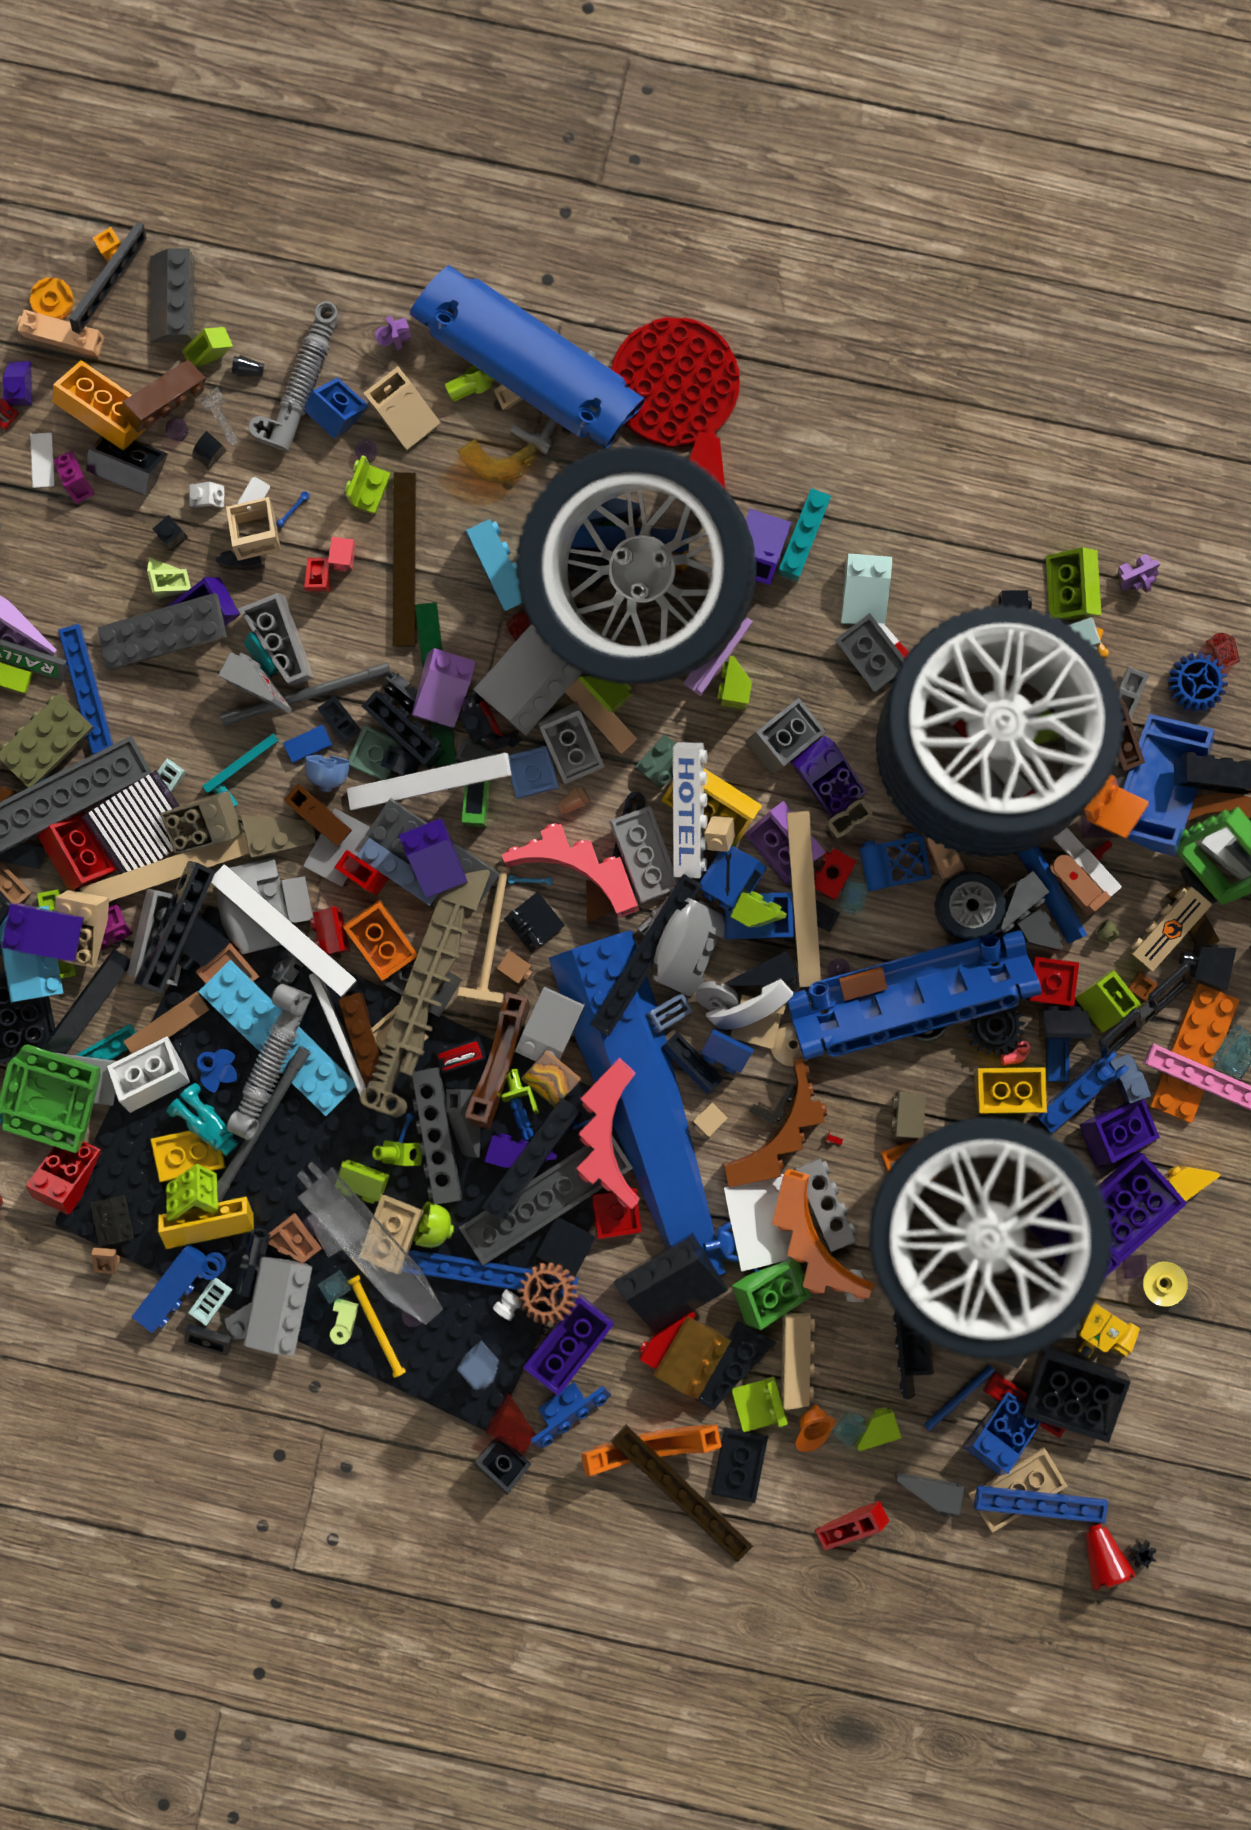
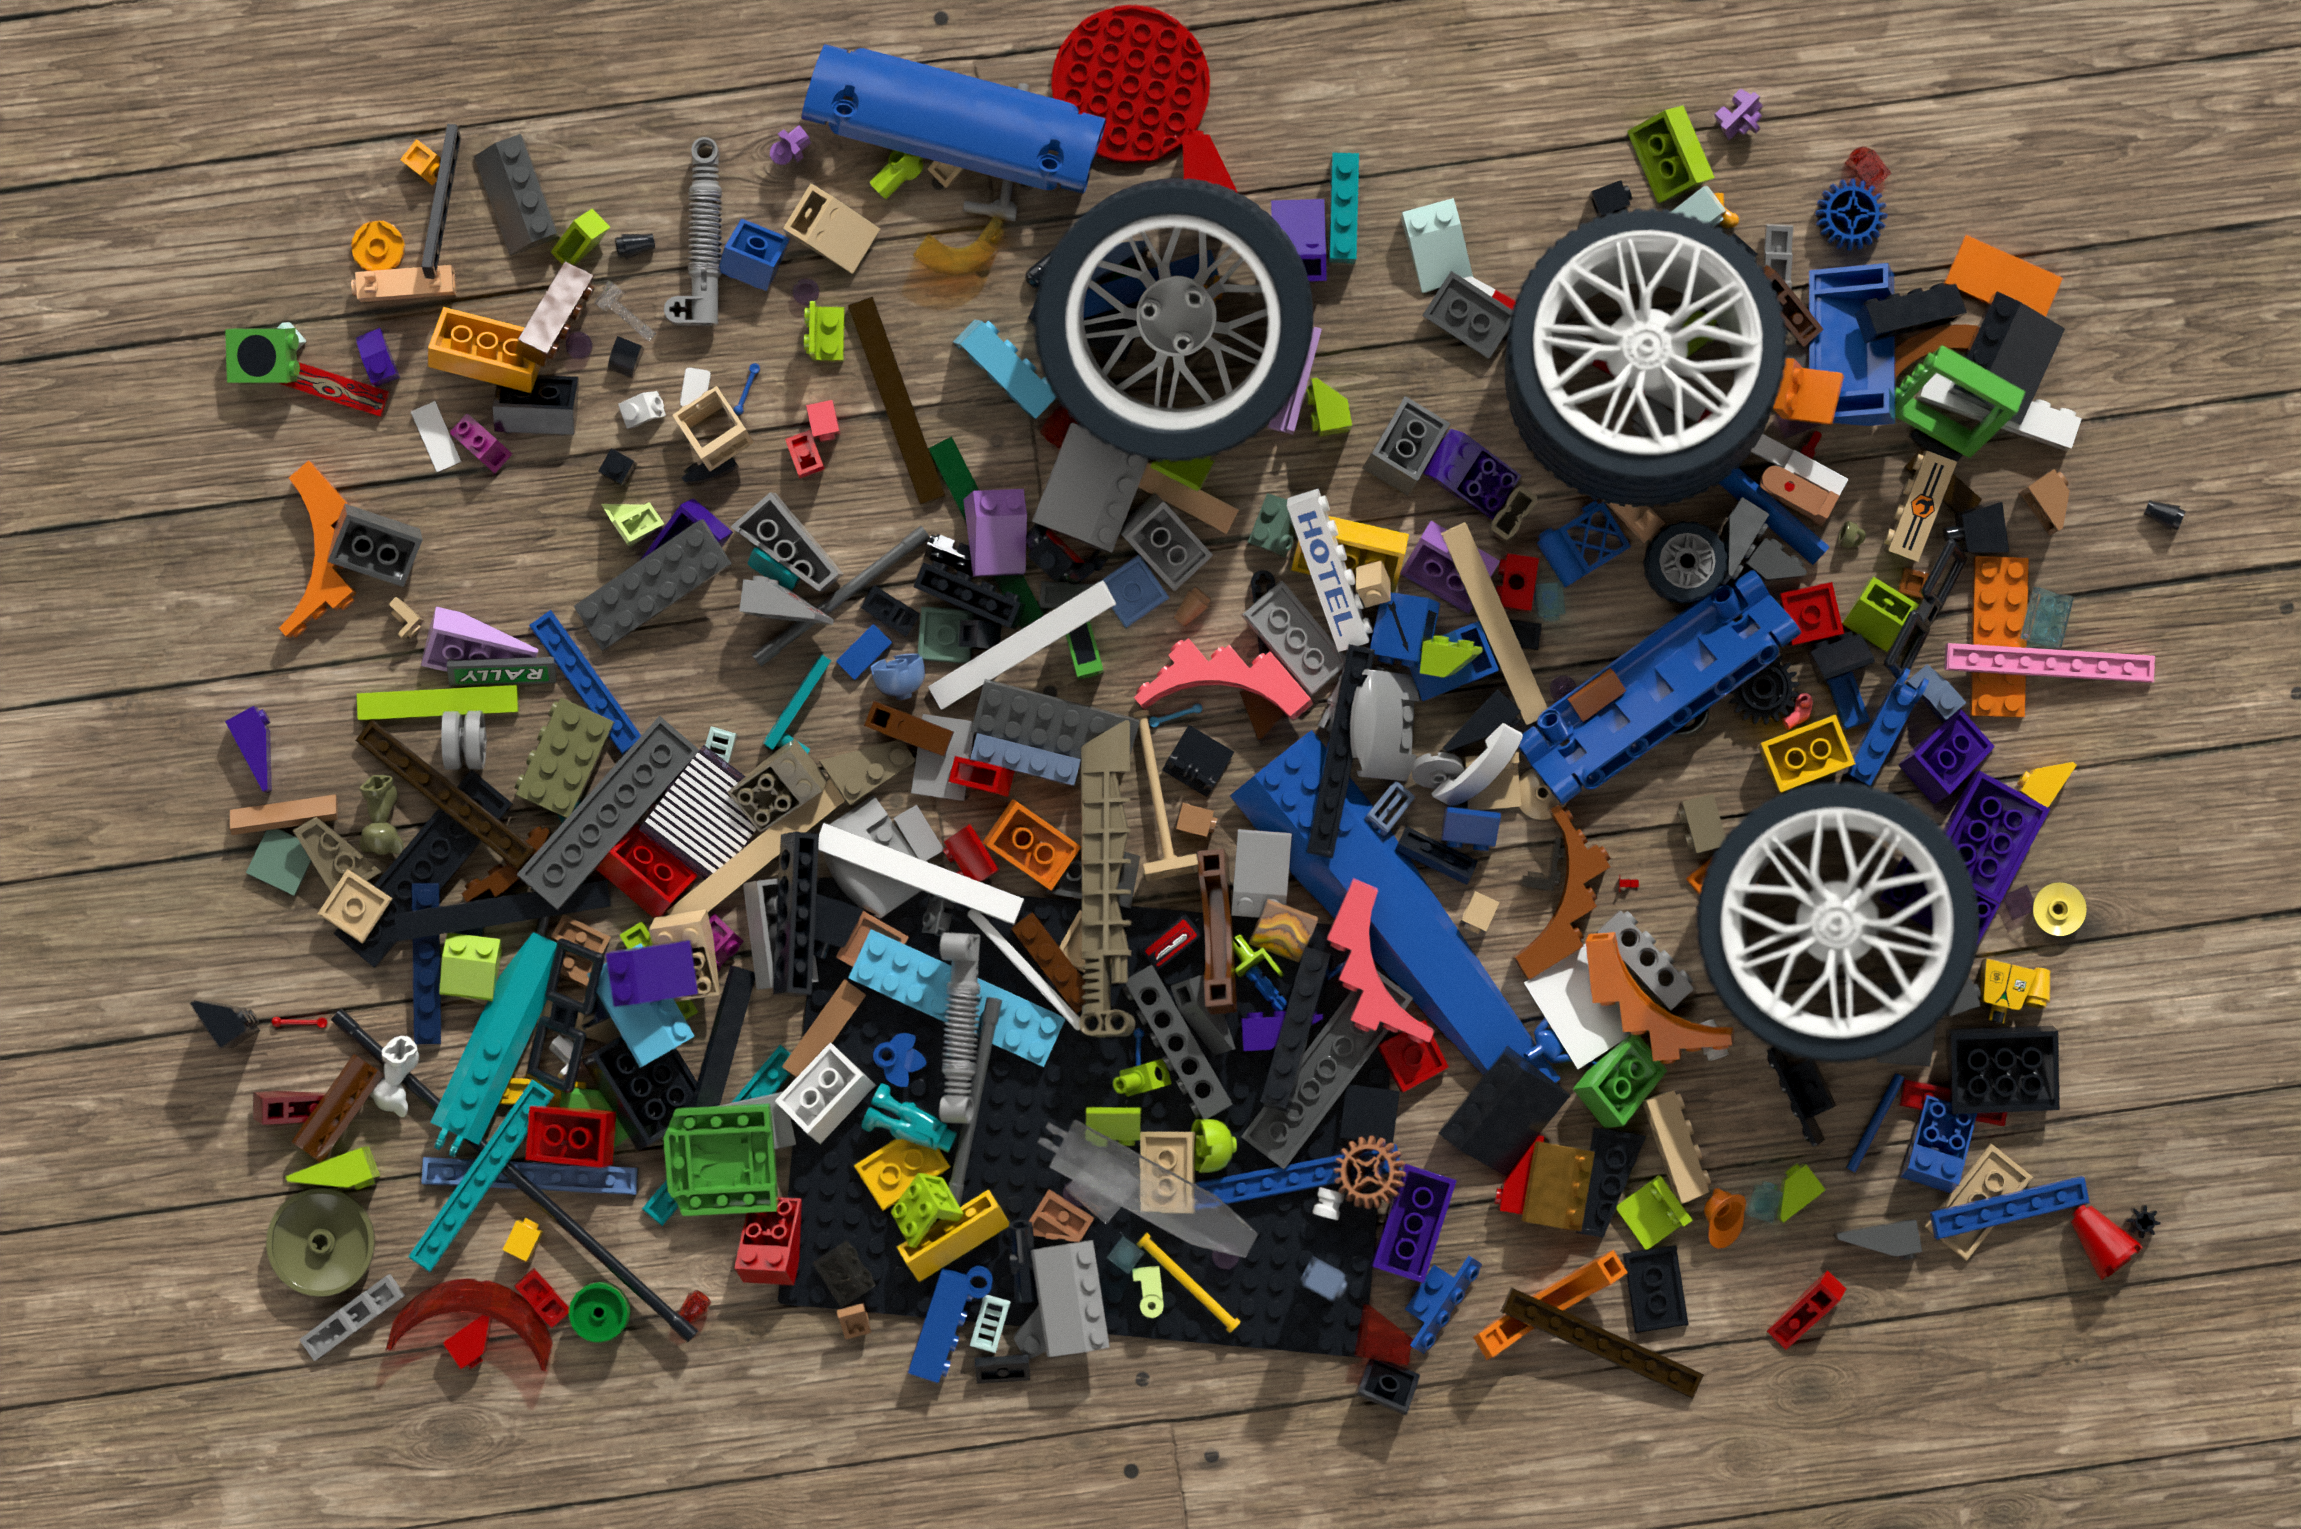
camera: 30 degrees left, 0 degrees up
dark purple slope [399,818,468,898] -> none

